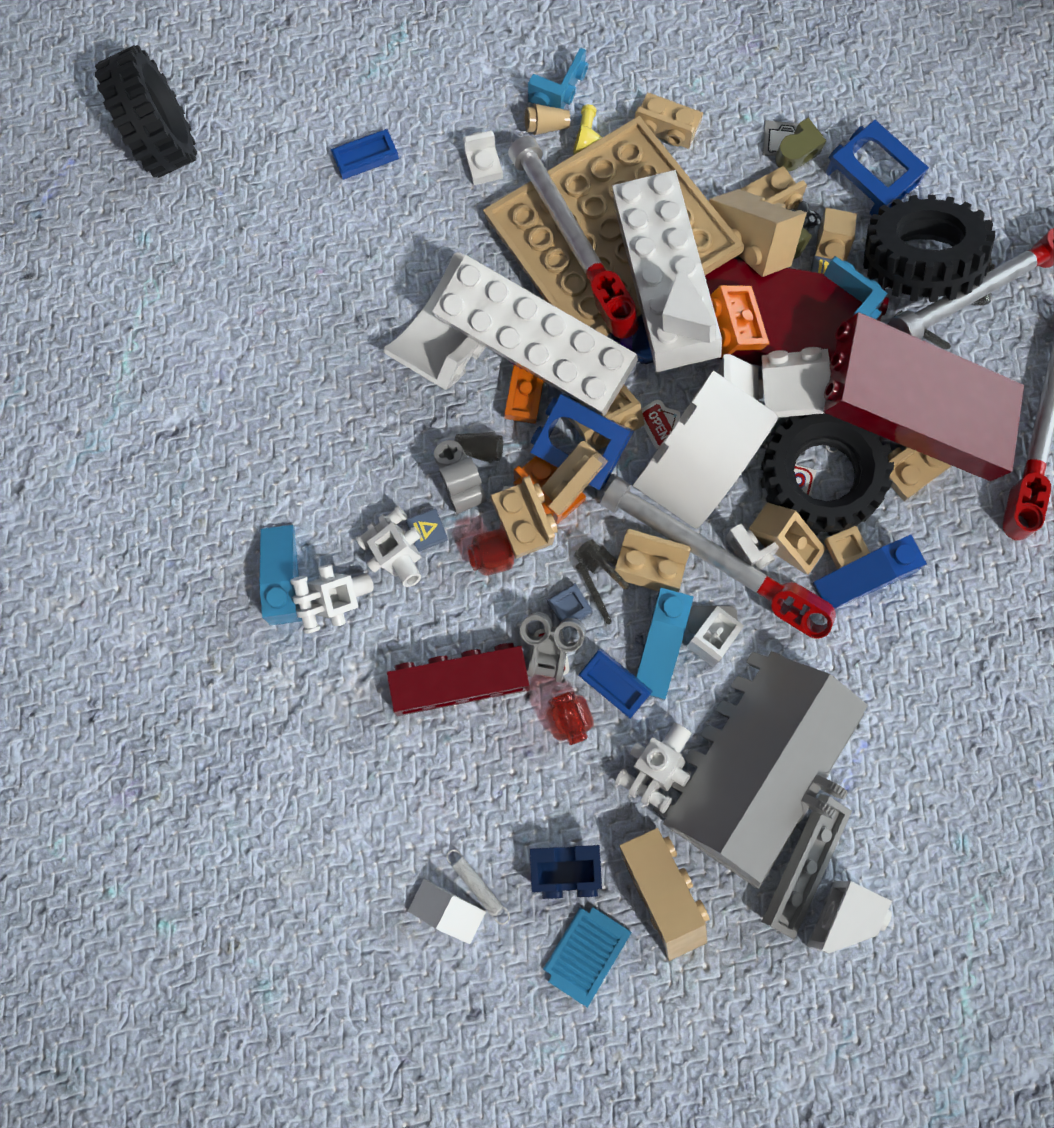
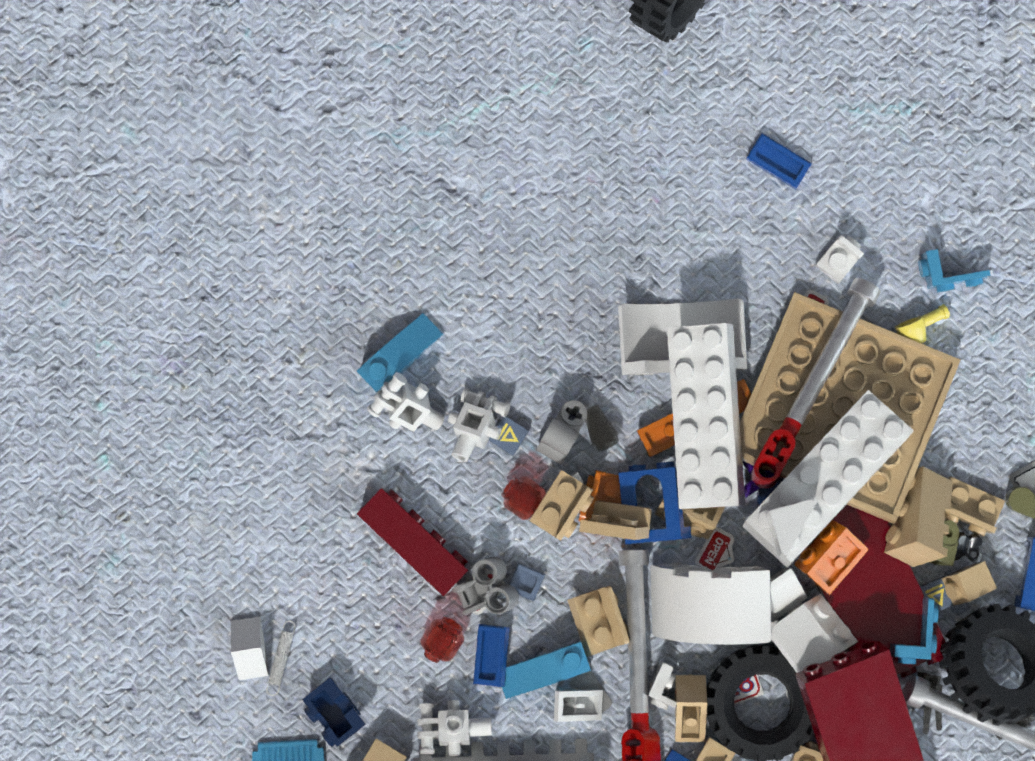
camera: 55 degrees right, 10 degrees up
tan cone [524,103,570,135] -> none
clear smoke plant [574,539,629,625] -> none
tan bracket [635,92,703,149] -> none

